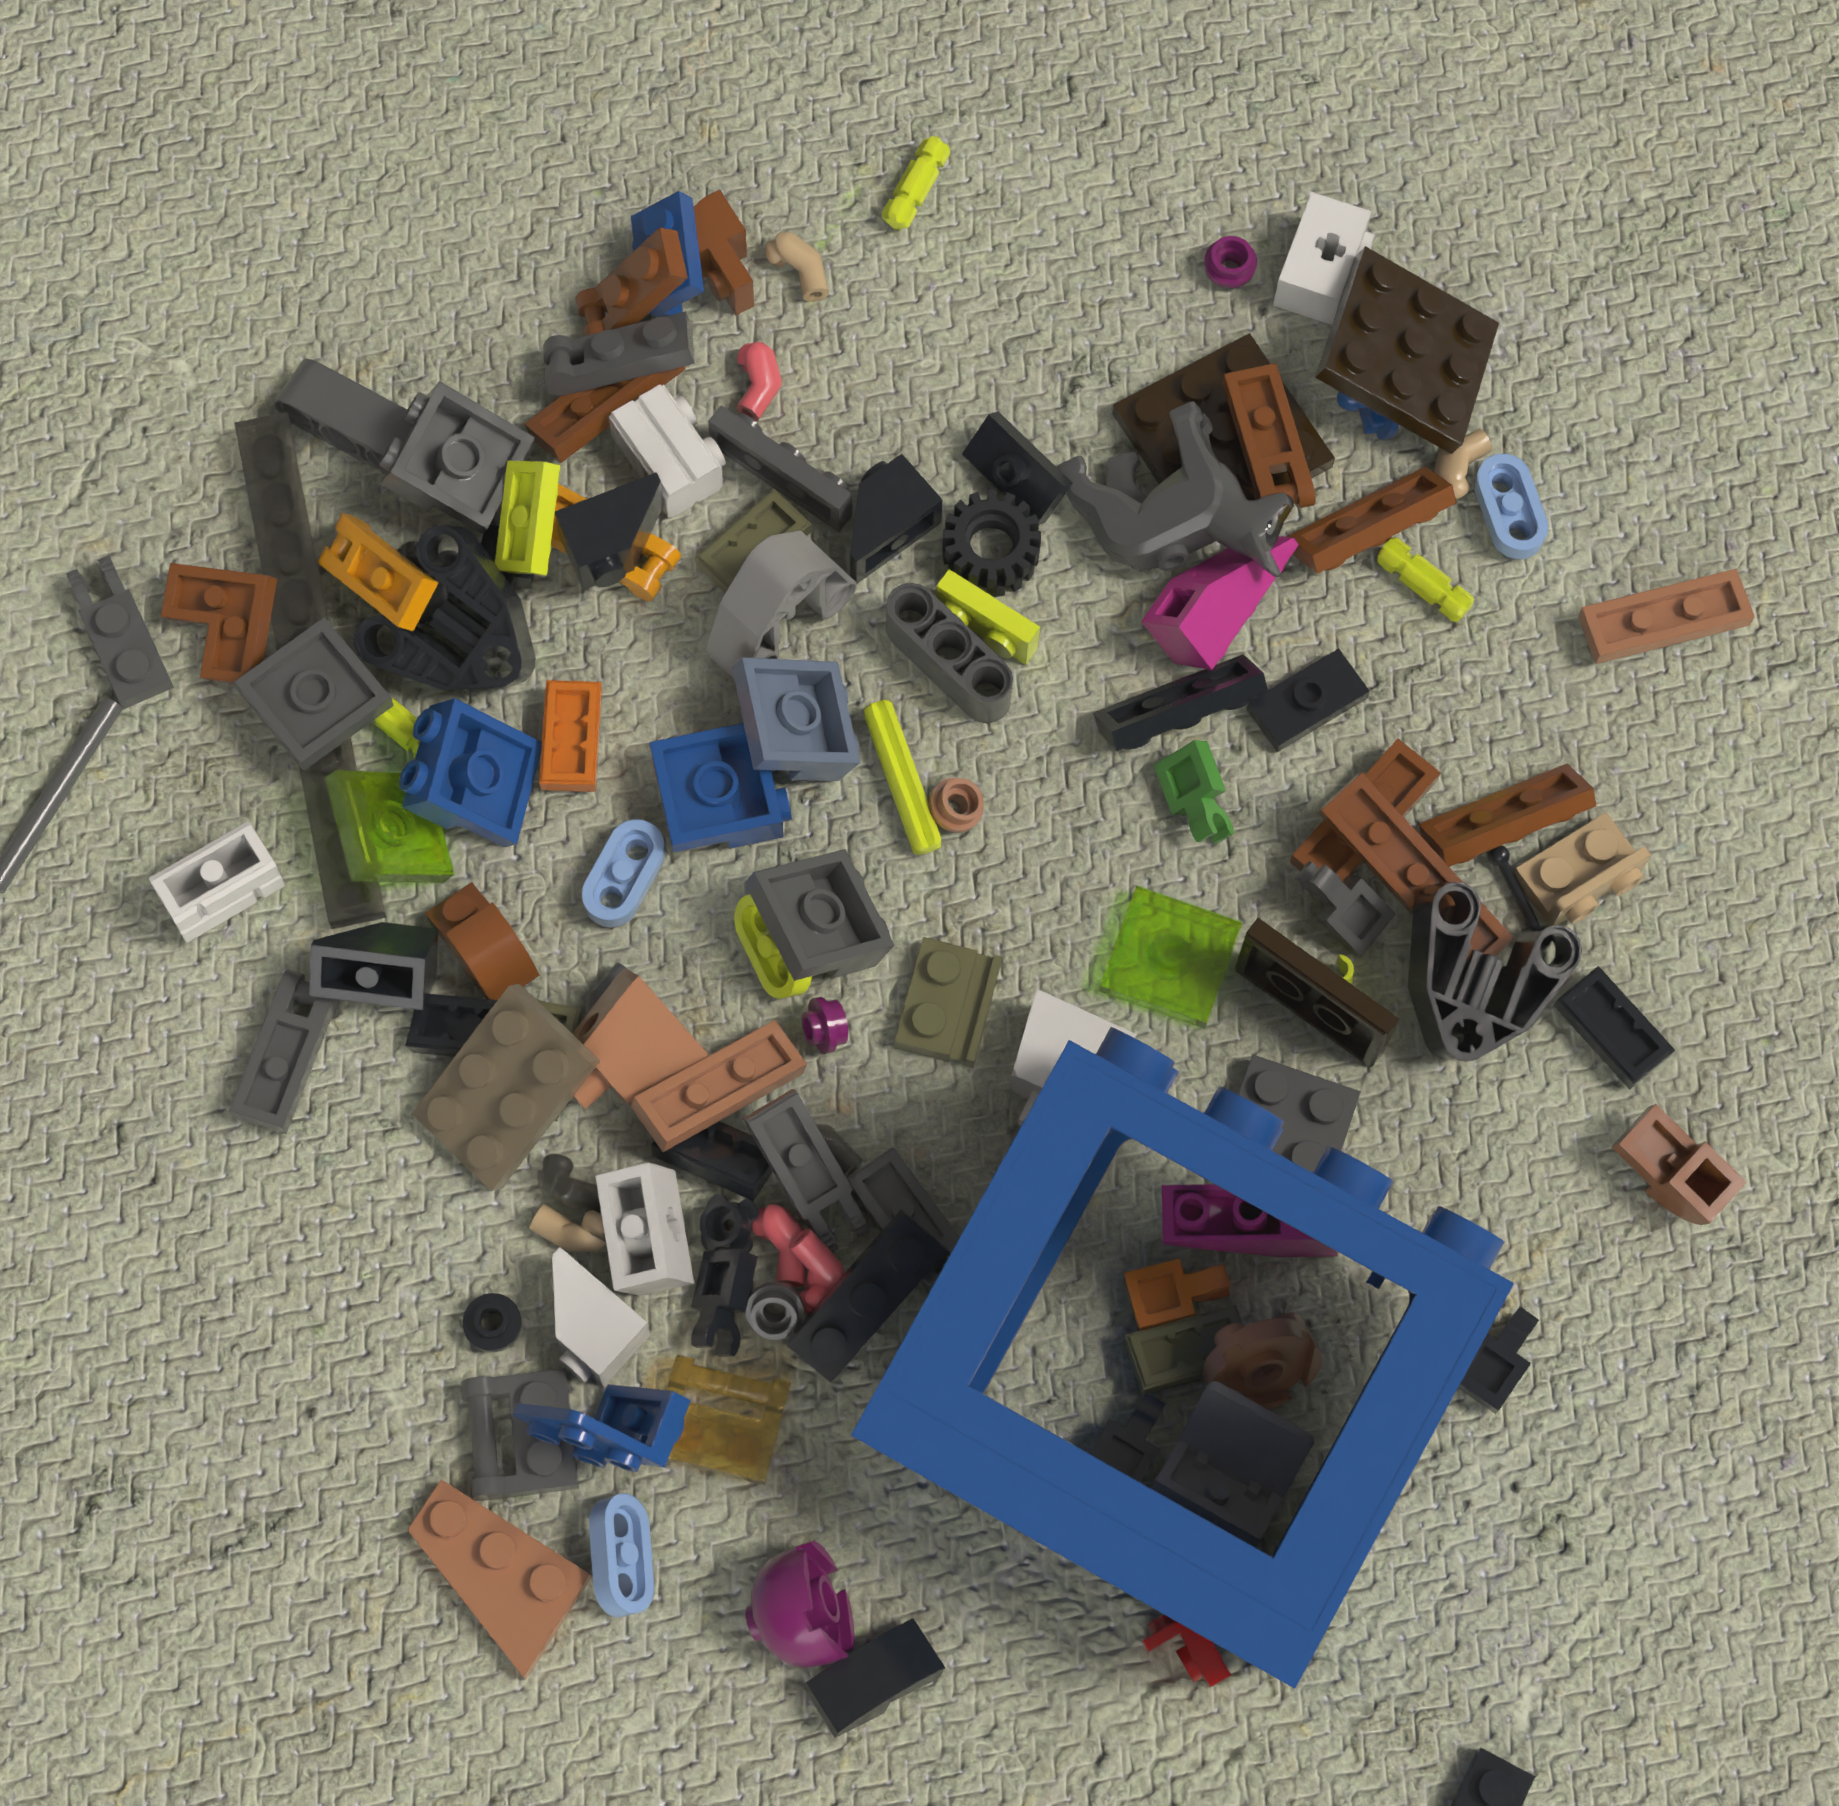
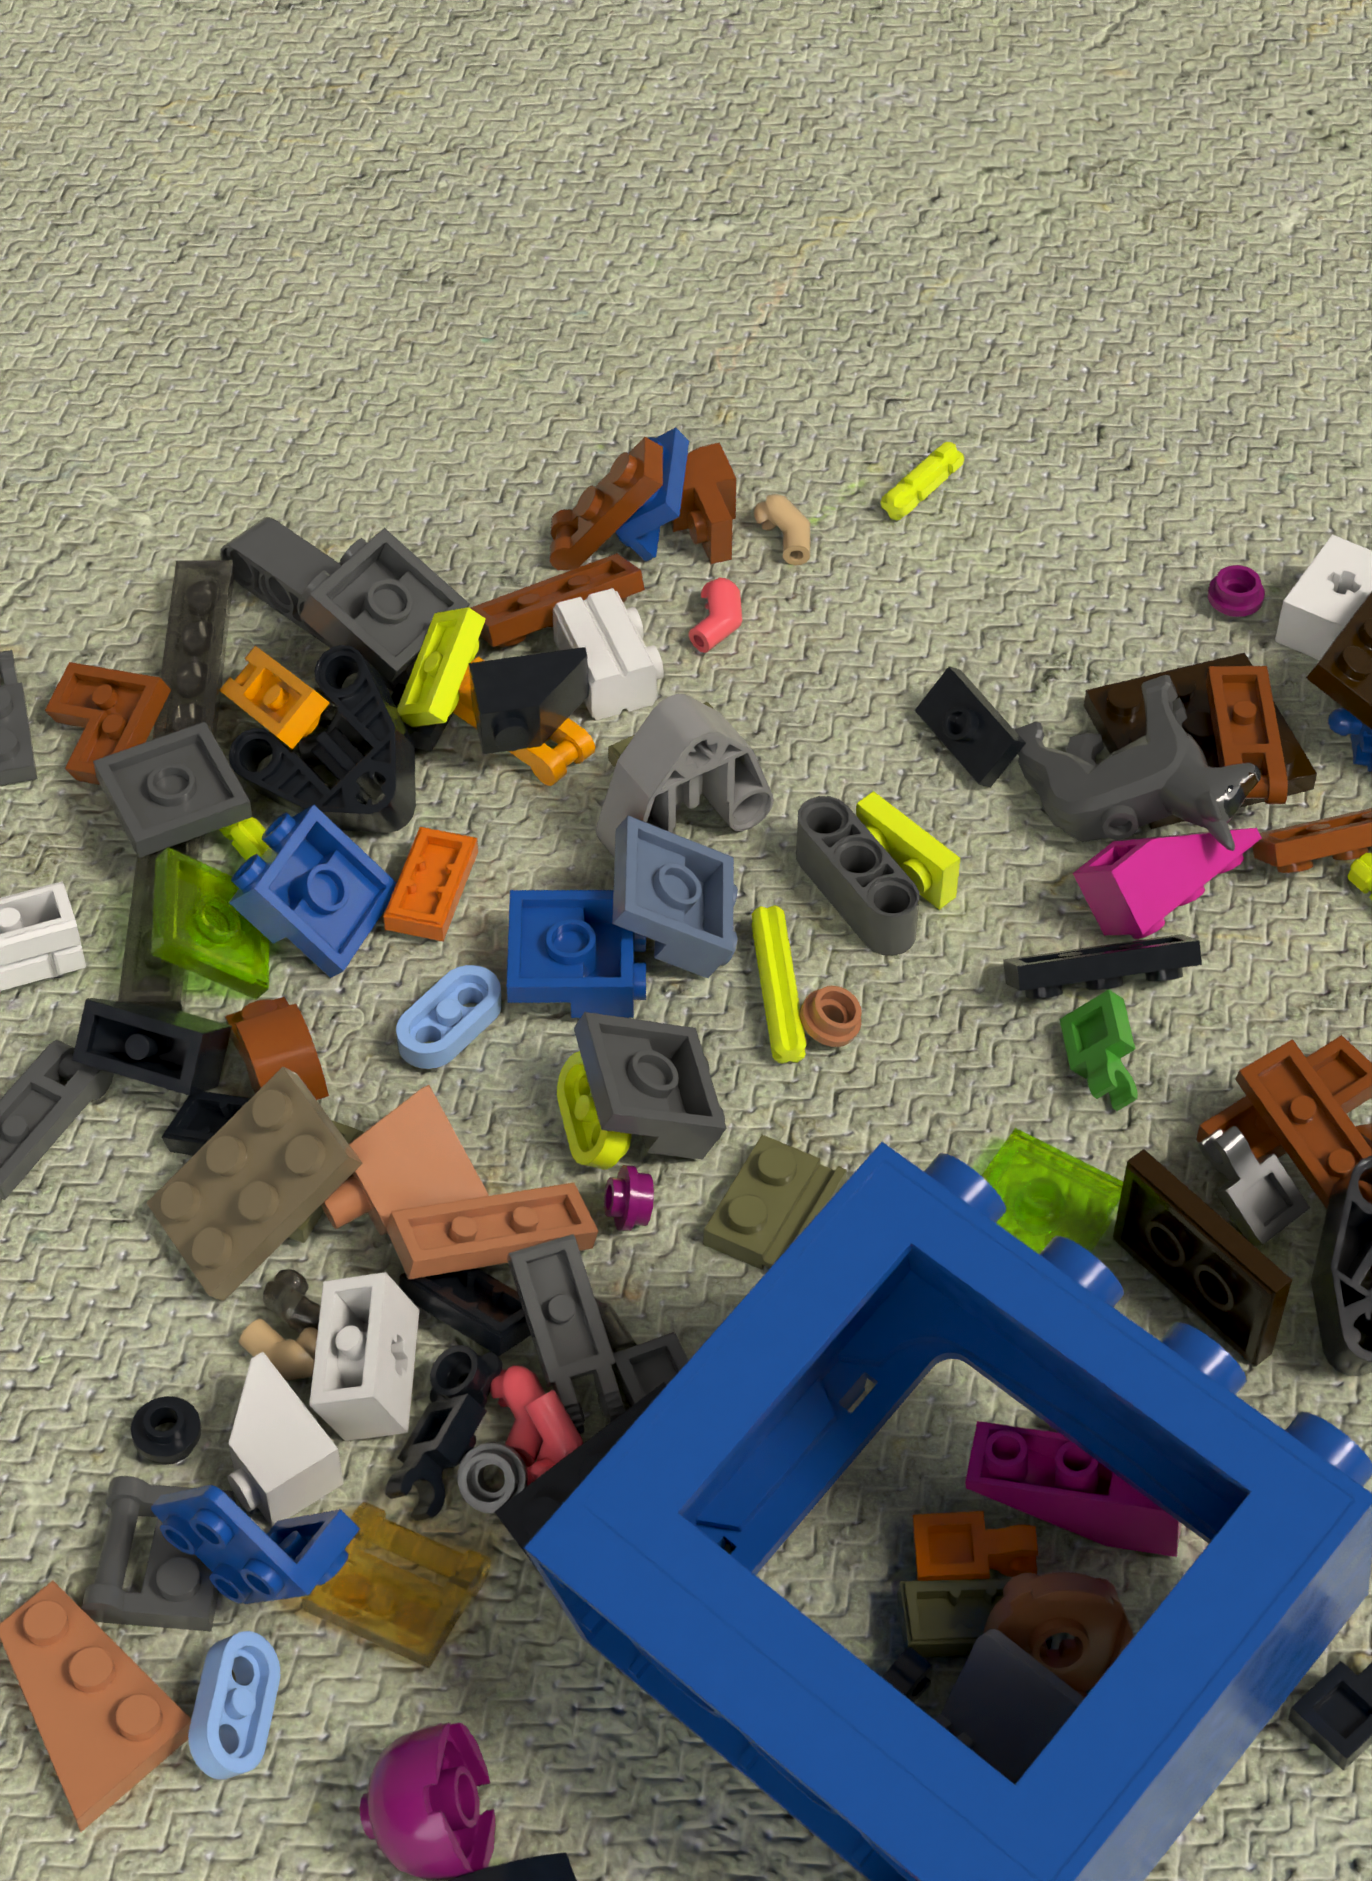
camera: 15 degrees right, 20 degrees down
dark grey plate [543,311,695,396] -> none
dark grey plate [708,405,852,532] -> none
black slope [850,453,943,584] -> none
black tyre [942,490,1041,597] -> none
black plate [1246,648,1370,752] -> none

